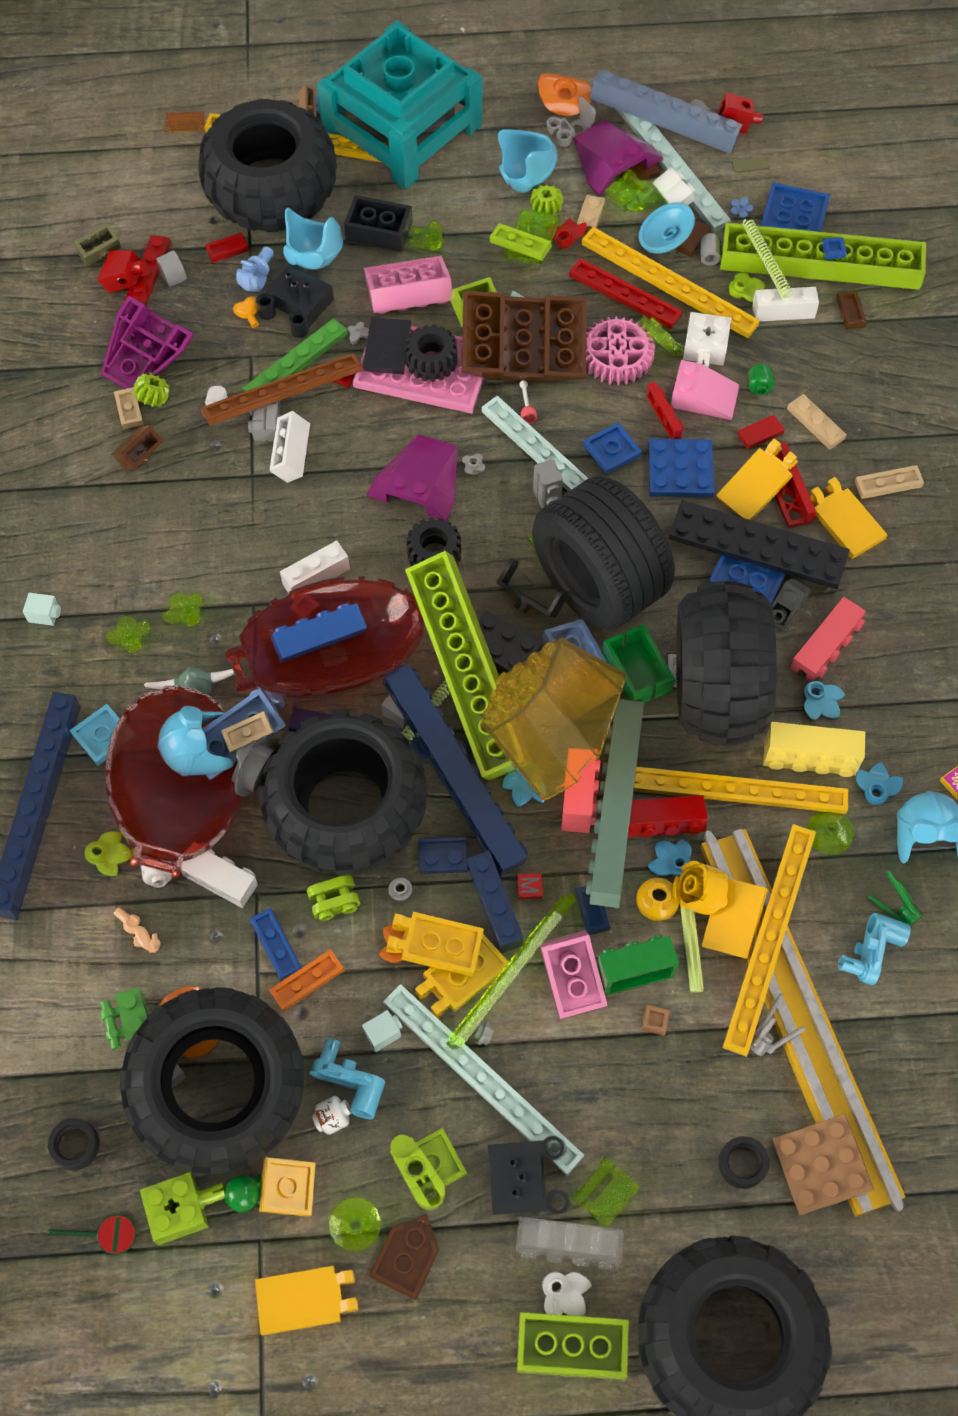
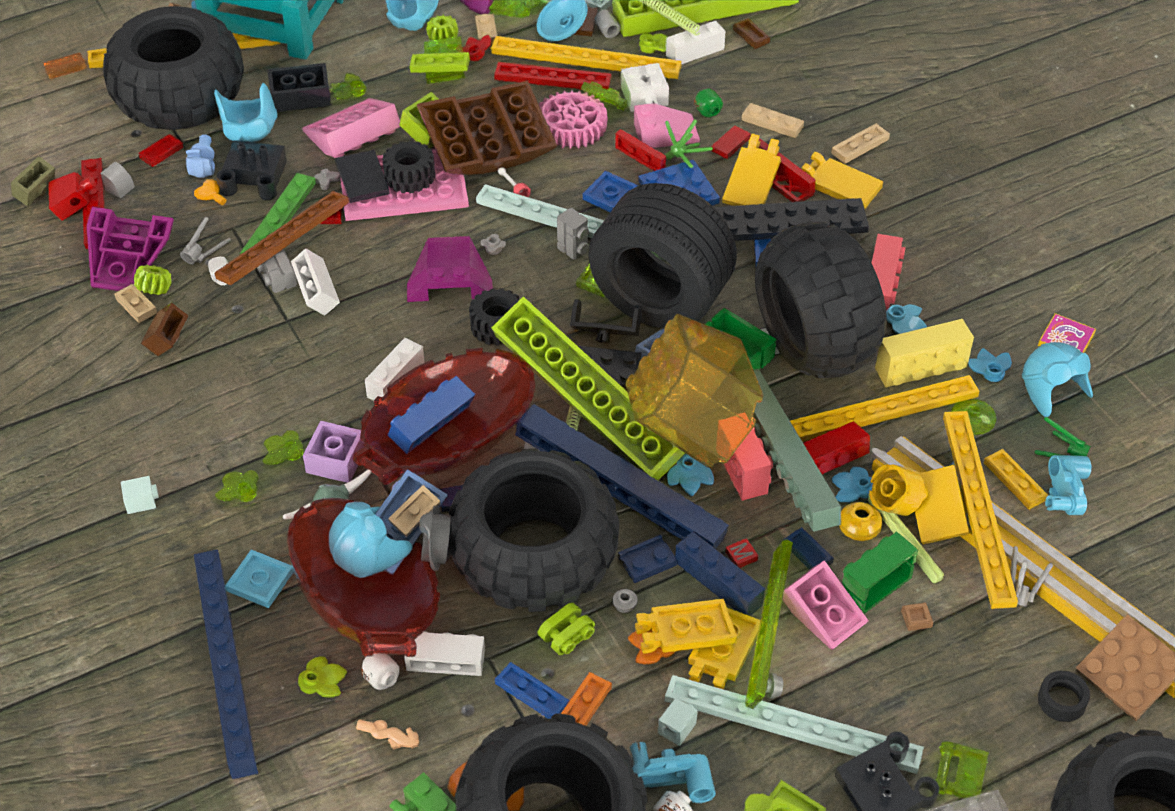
camera: 25 degrees left, 15 degrees down
none -> light grey plant [180,217,231,264]
none -> lavender brick [303,421,366,483]
none -> bright green plant [665,119,713,168]
none -> yellow tile [984,449,1048,510]

